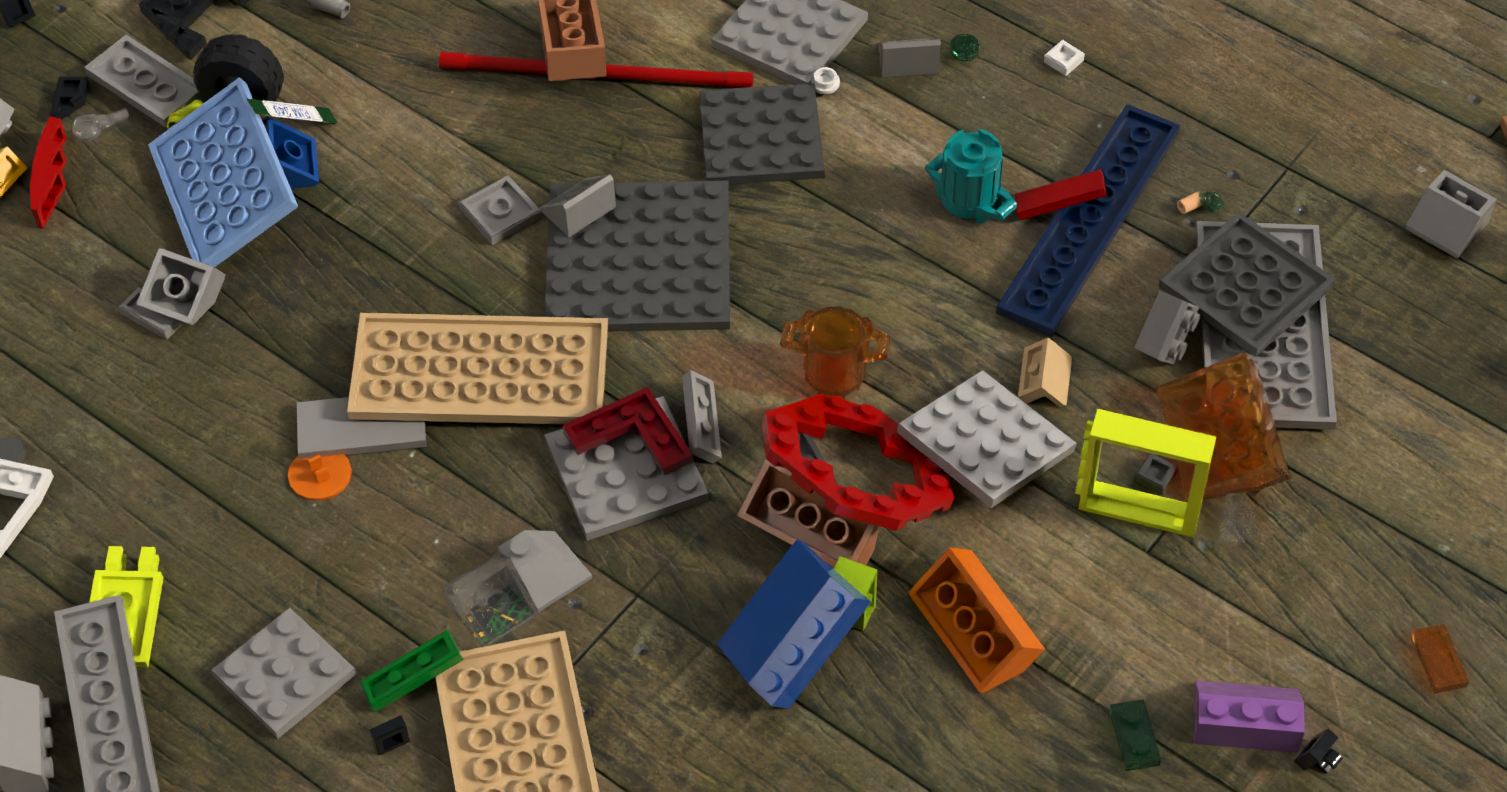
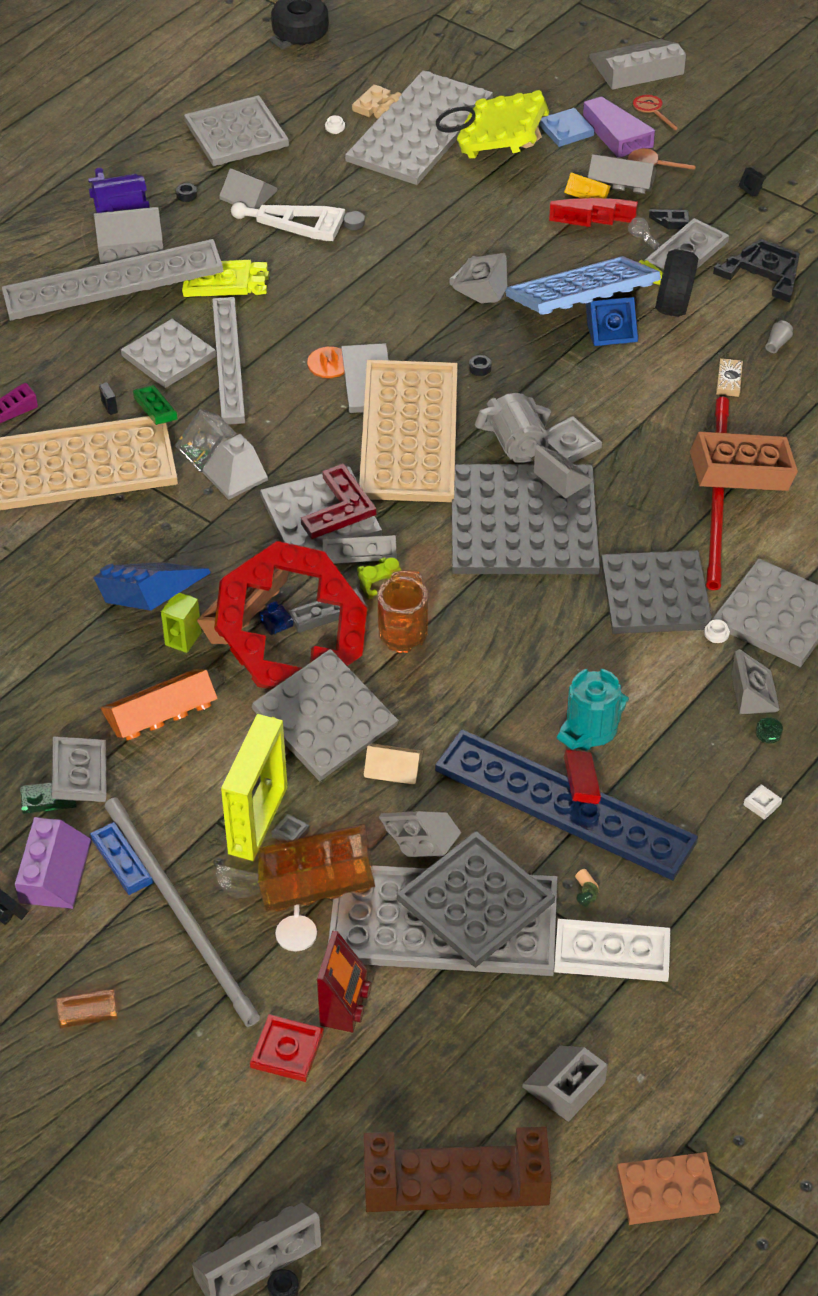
camera: 90 degrees right, 5 degrees down
sticker [247,98,338,123] -> none
none -> light grey tile [51,737,106,802]
none -> blue tile [90,822,153,895]
none -> light grey piece [104,798,260,1027]
none -> light grey plate [213,297,245,425]
none -> red tile [250,1014,324,1082]
none -> white piece [275,871,317,952]
none -> dark red slope [317,930,372,1033]
none -> lime piece [357,557,404,600]
none -> black tile [469,355,492,376]
none -> light grey container [475,393,551,464]
none -> white plate [554,919,670,982]
none -> tile [716,358,743,397]

